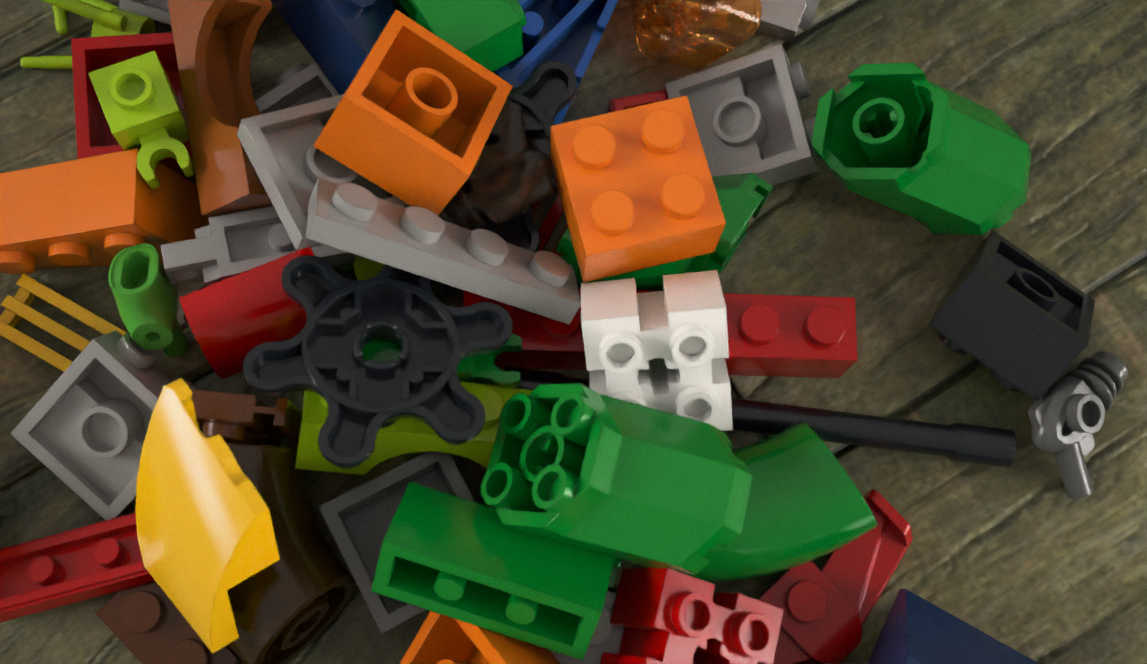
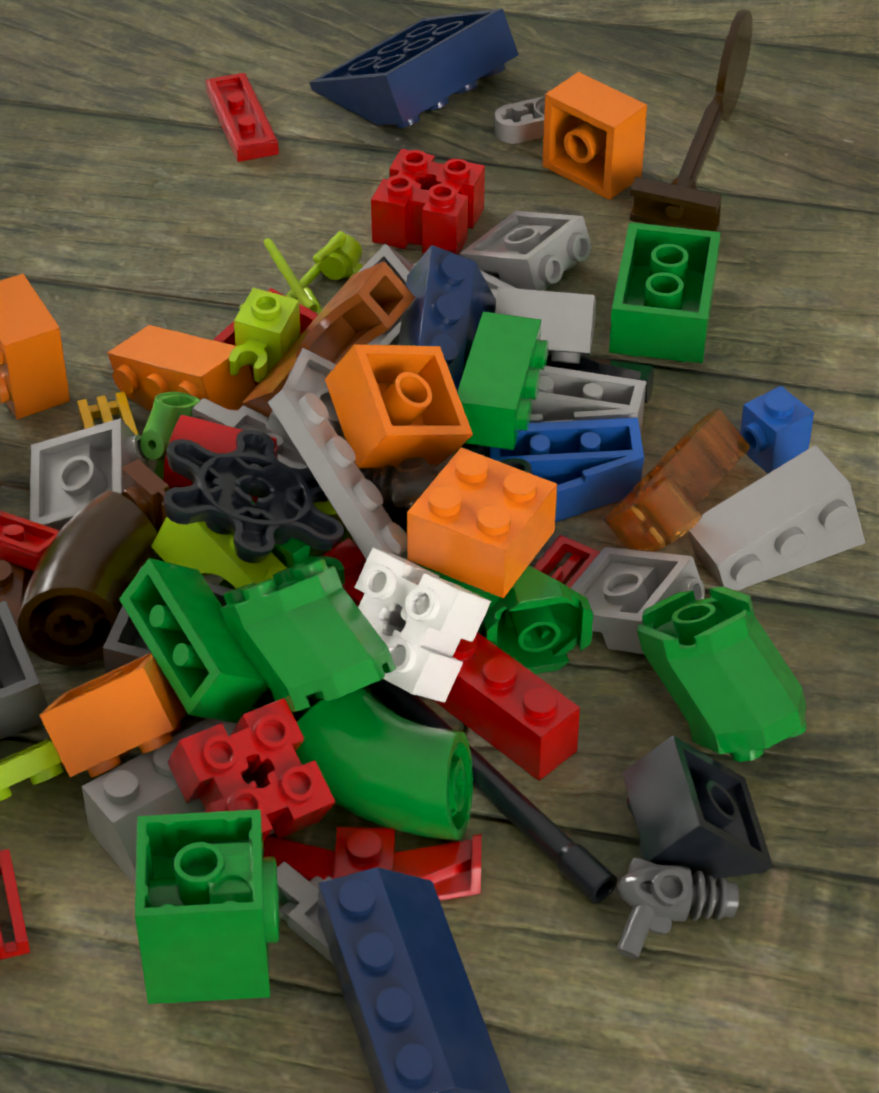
camera: 50 degrees right, 30 degrees down
yellow slope [135,378,280,653] -> none

